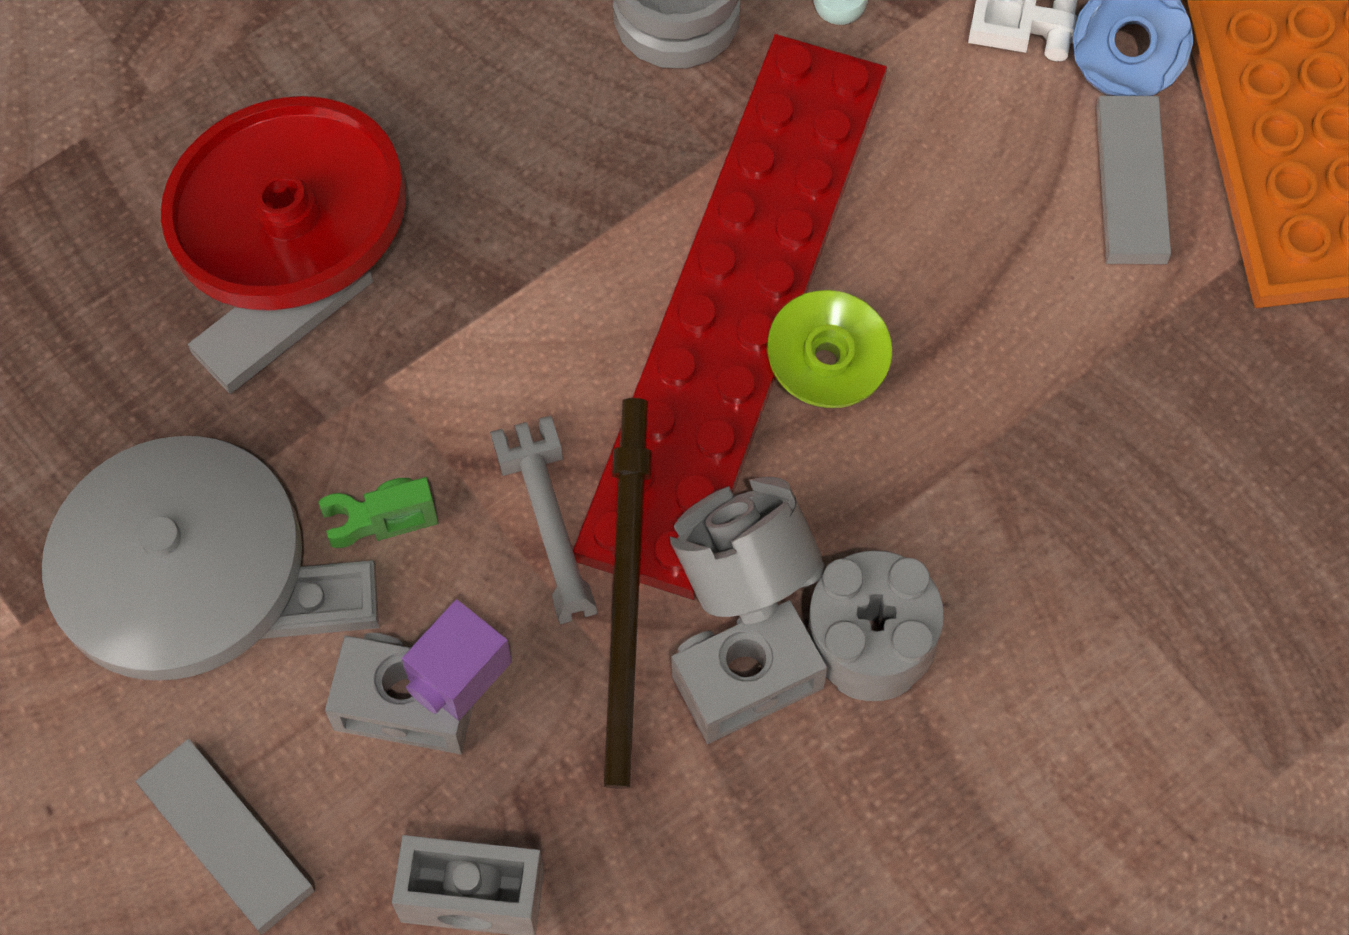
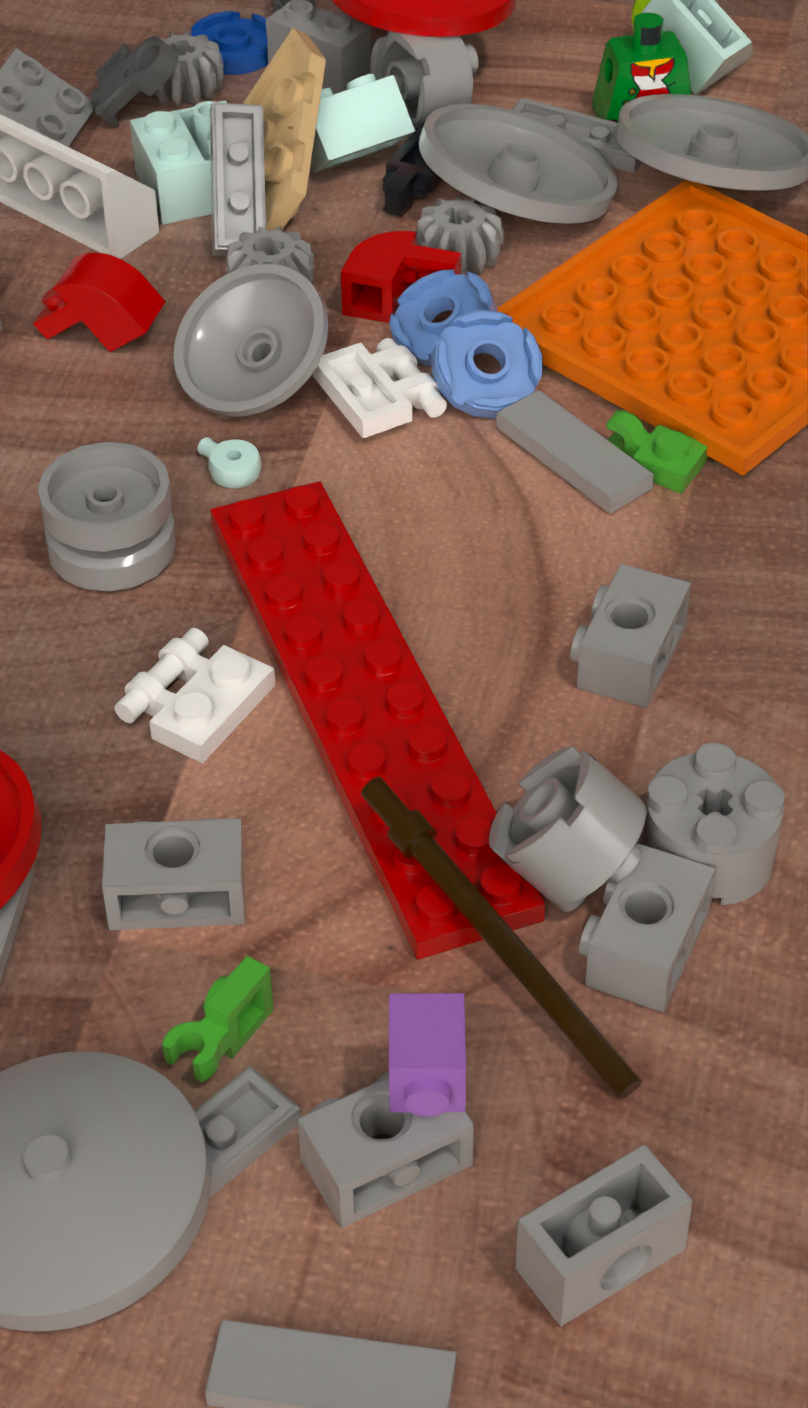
camera: 40 degrees left, 20 degrees down
light grey hinge [490,415,597,624] -> none
lime dish [767,290,892,408] -> none
none -> light grey brick [102,818,245,930]
none -> white plate [114,628,276,764]
none -> light grey brick [570,564,691,709]
none -> bright green plate [606,410,708,494]

